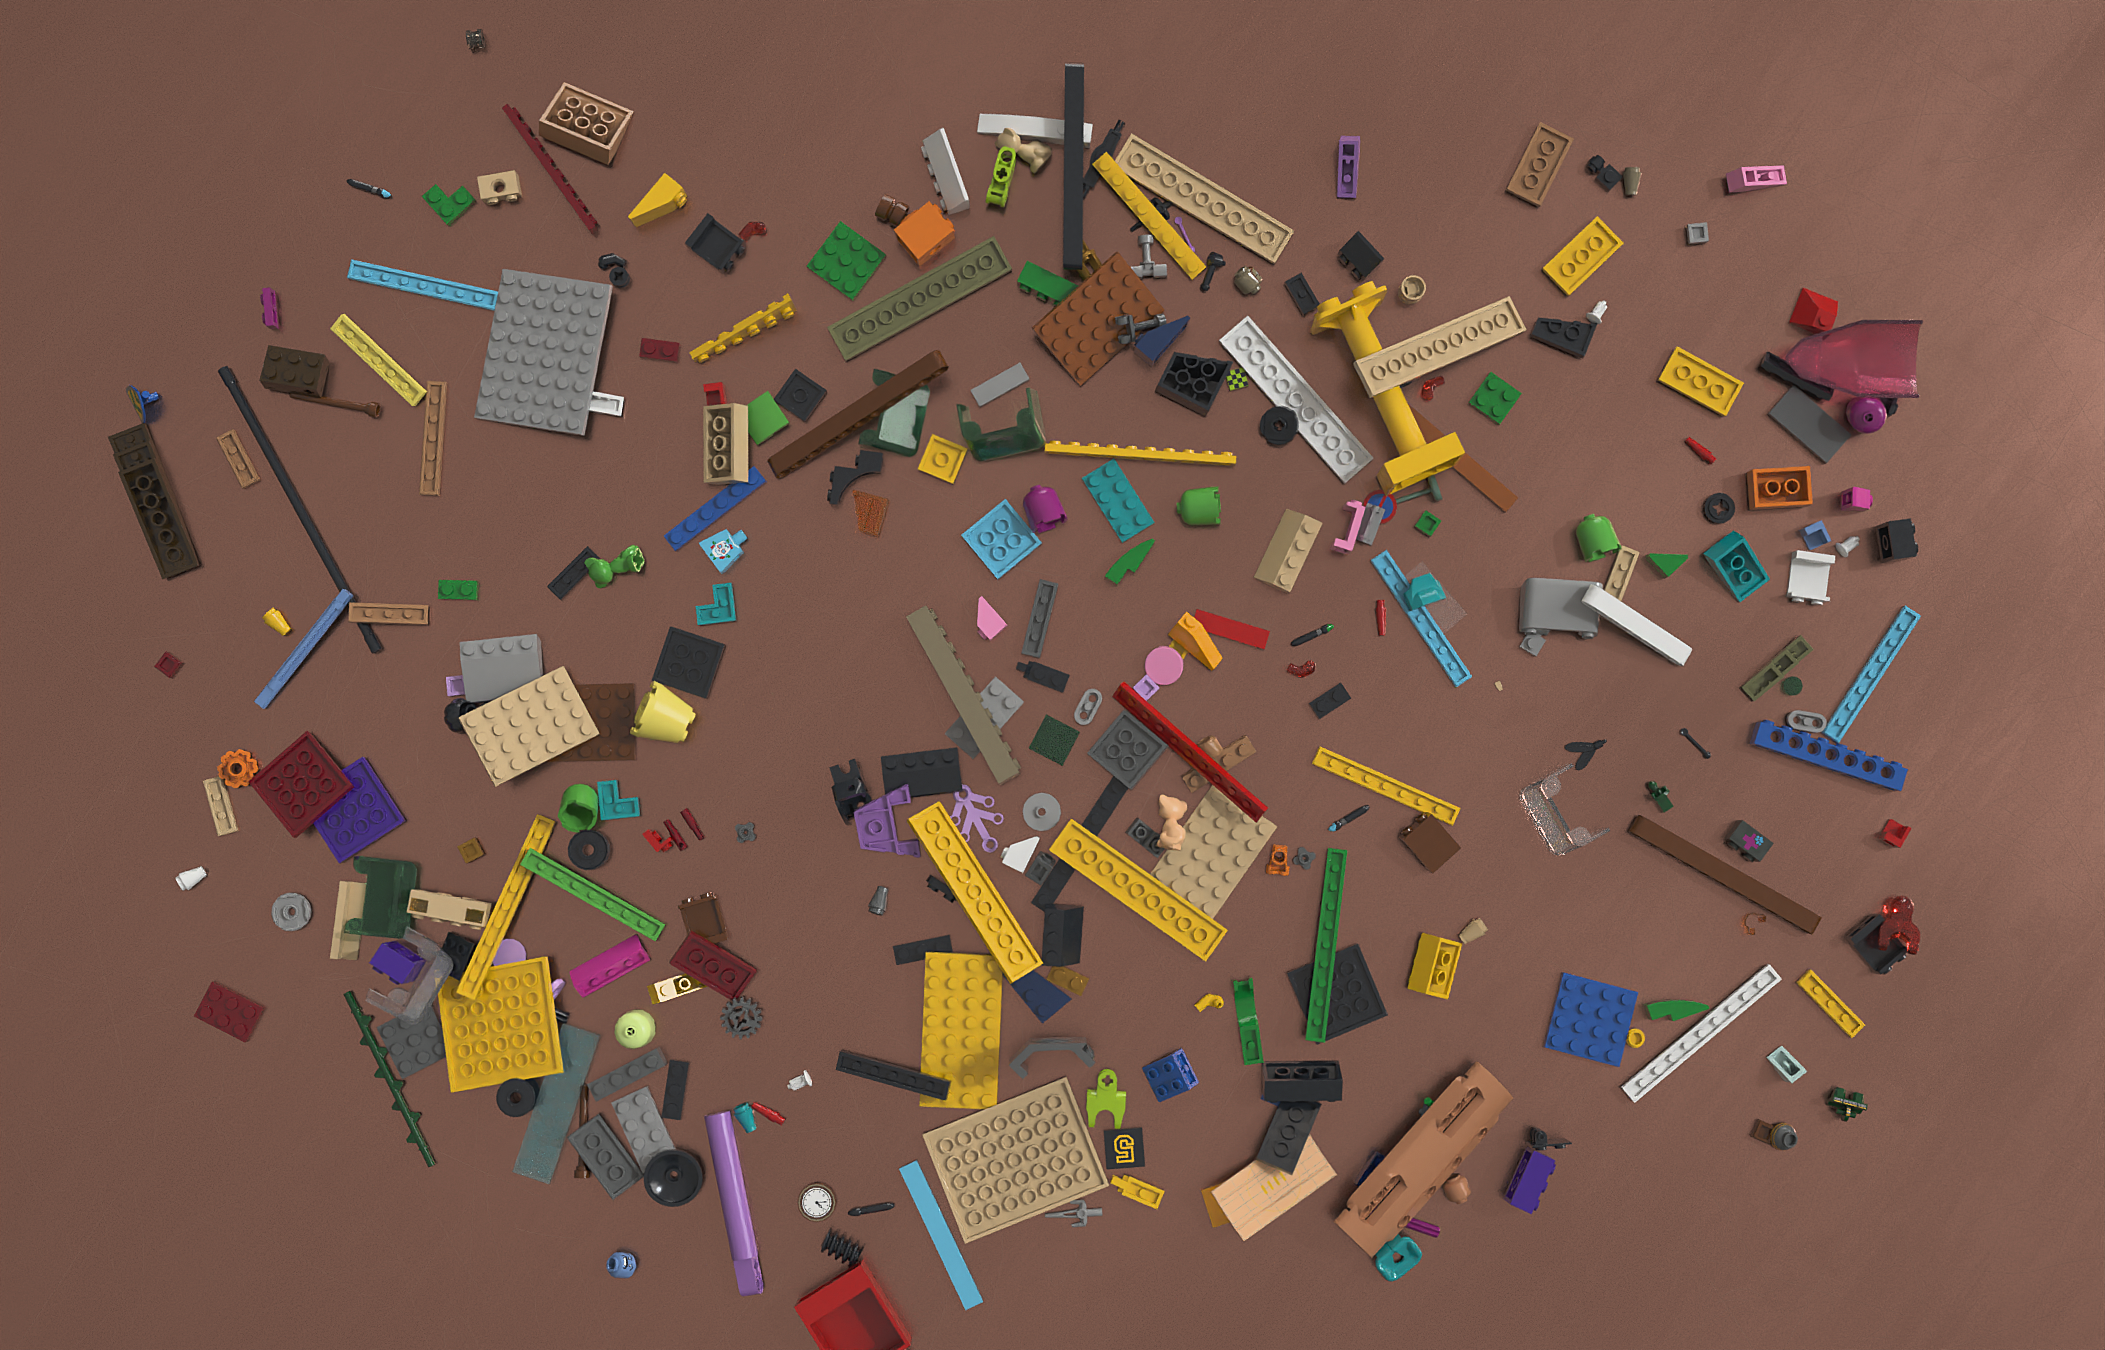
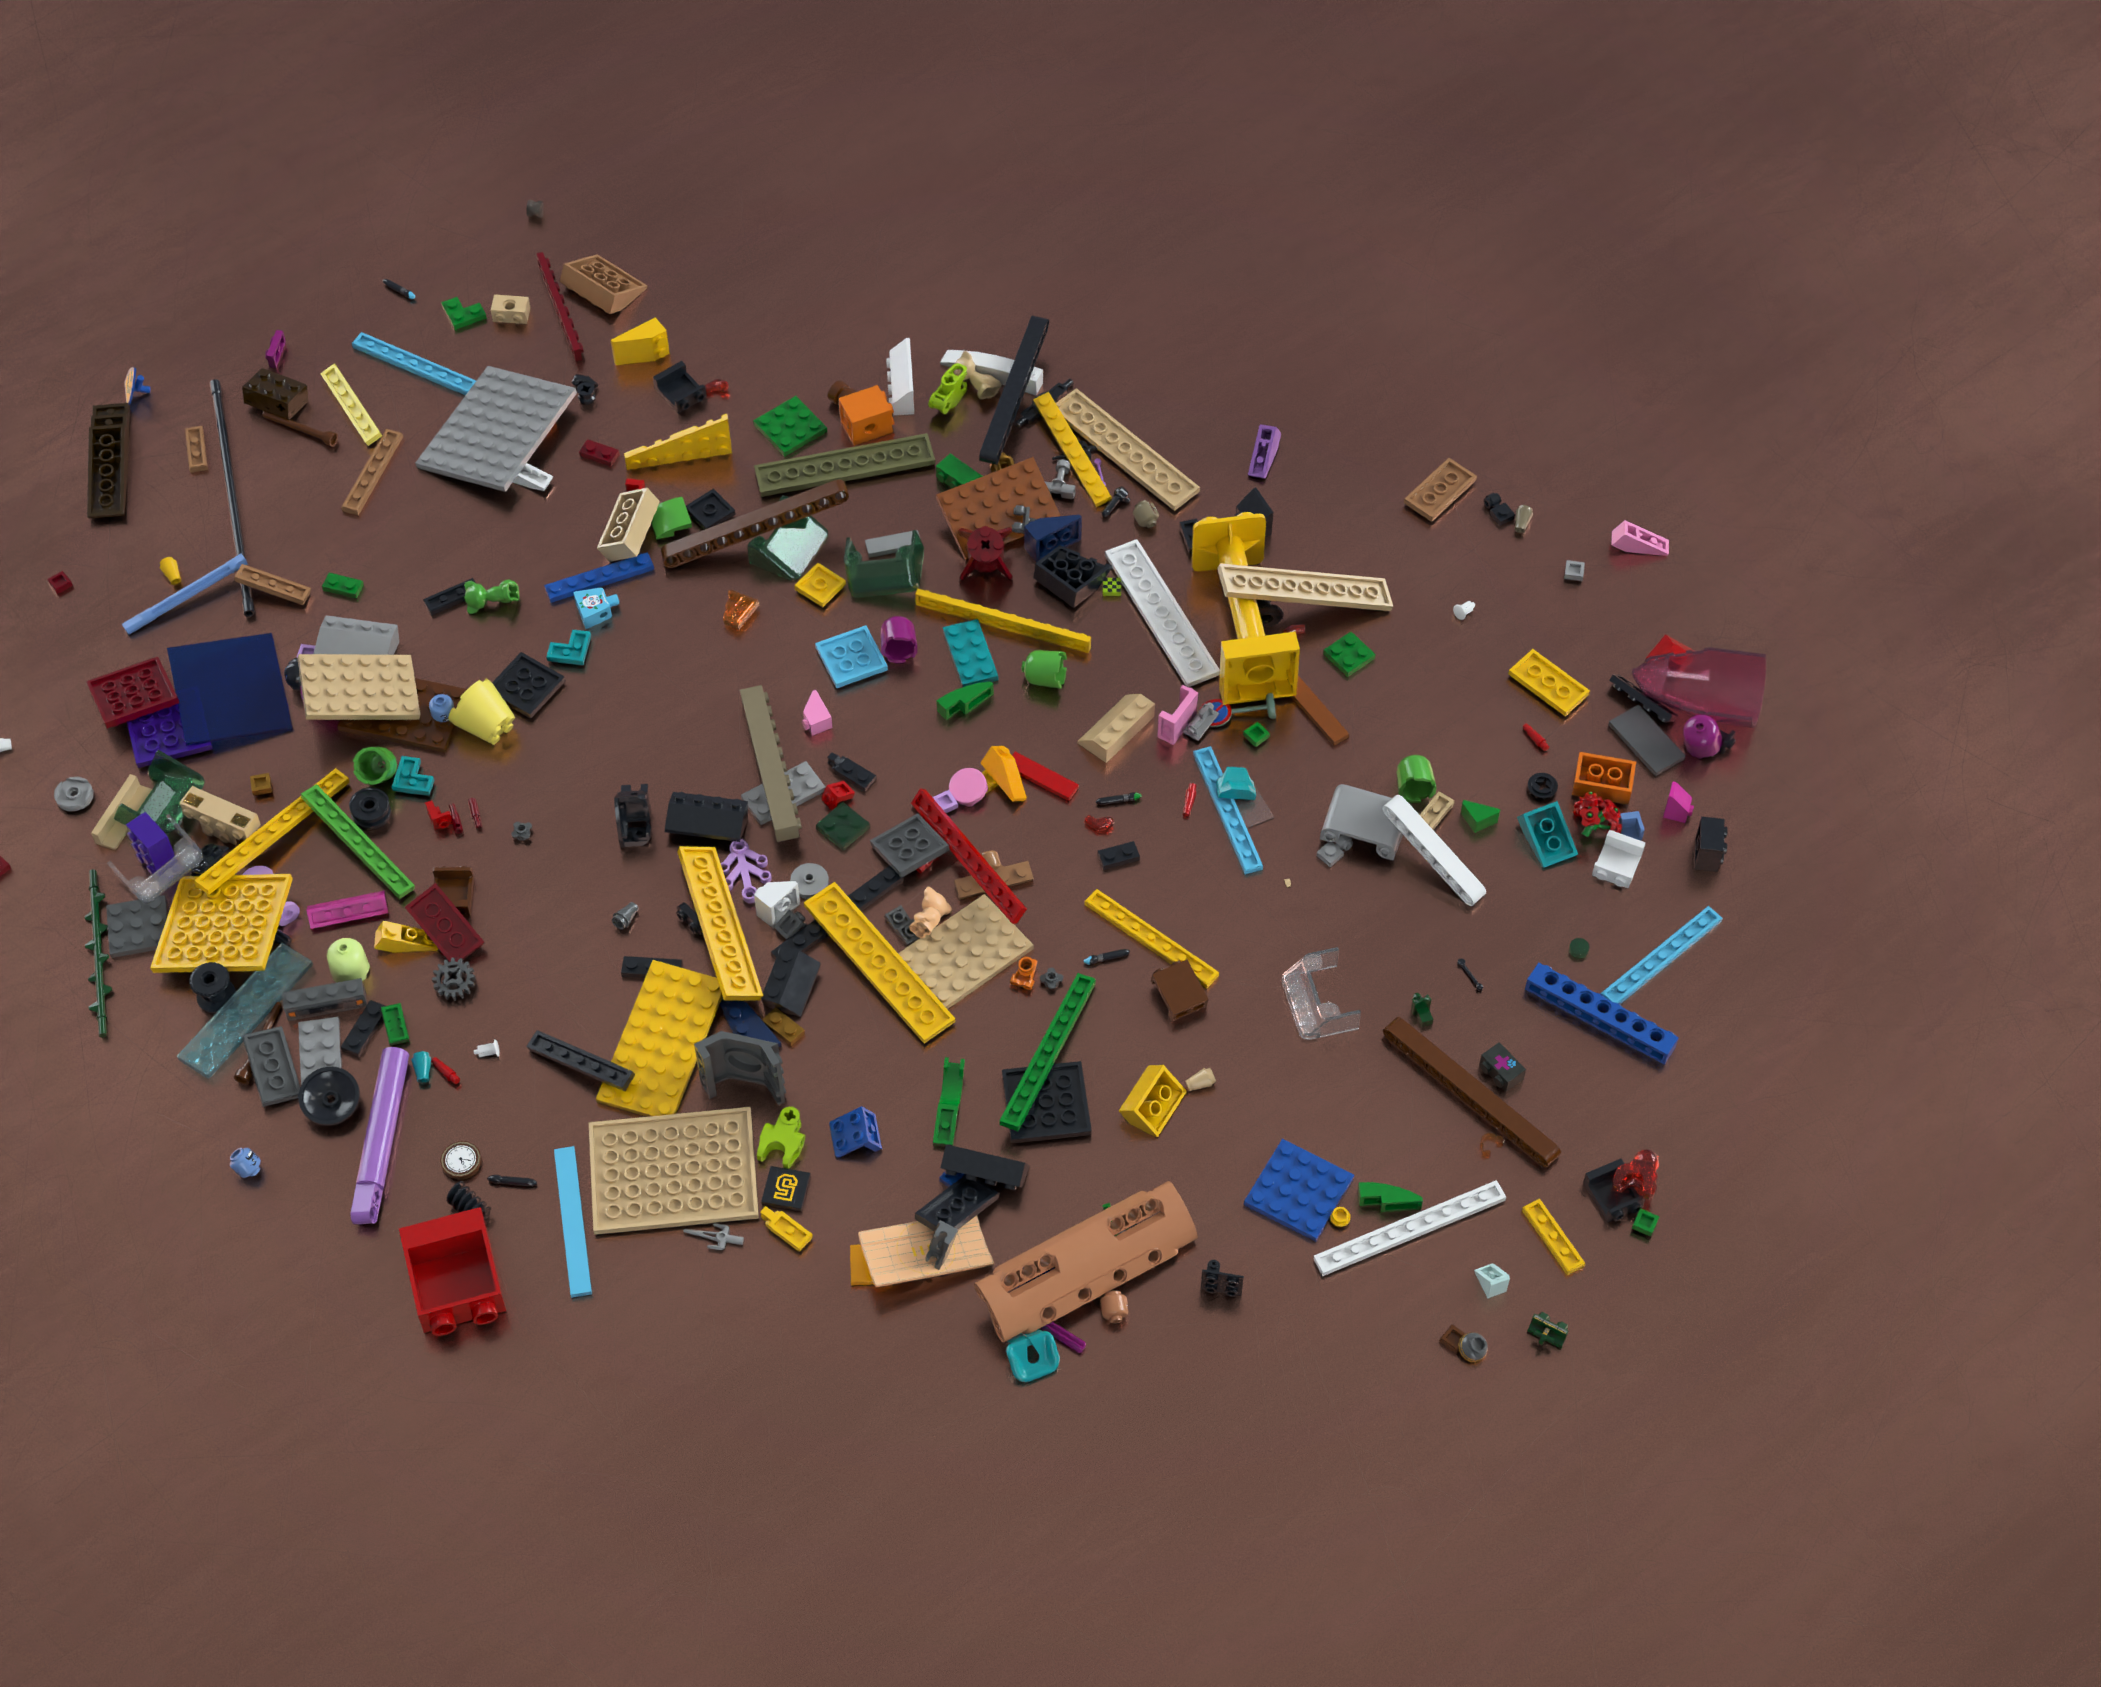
camera: 20 degrees right, 30 degrees down
tan tile [203,776,238,836] -> none
orange plant [217,749,259,788] -> none
black arch [827,450,884,507] -> none
medium lavender wing [854,784,921,857] -> none
dark grey plate [1021,579,1058,658] -> none
light grey plate [1074,689,1102,725] -> none
yellow arm [1194,994,1224,1012] -> none
black plate [1260,406,1299,445] -> none
tan wheel [1398,275,1426,305] -> none
dark purple brick [1504,1146,1556,1214] -> none
black wing [1530,318,1598,359] -> none
yellow plate [1542,216,1624,296] -> none
black piece [1565,739,1607,771] -> none
olive slope [1742,634,1814,701] -> none
light grey plate [1786,710,1827,733] -> none
white piece [1836,536,1860,557] -> none
red panel [1878,819,1911,848] -> none
none -> clear blue piece [167,633,293,746]
none -> green plate [381,1003,409,1046]
none -> medium blue head [429,694,455,722]
none -> red bracket [821,781,855,811]
none -> dark grey hinge [925,1220,959,1270]
none -> dark red brick [959,526,1013,582]
none -> red plant [1573,792,1622,837]
none -> green plate [1632,1208,1660,1236]

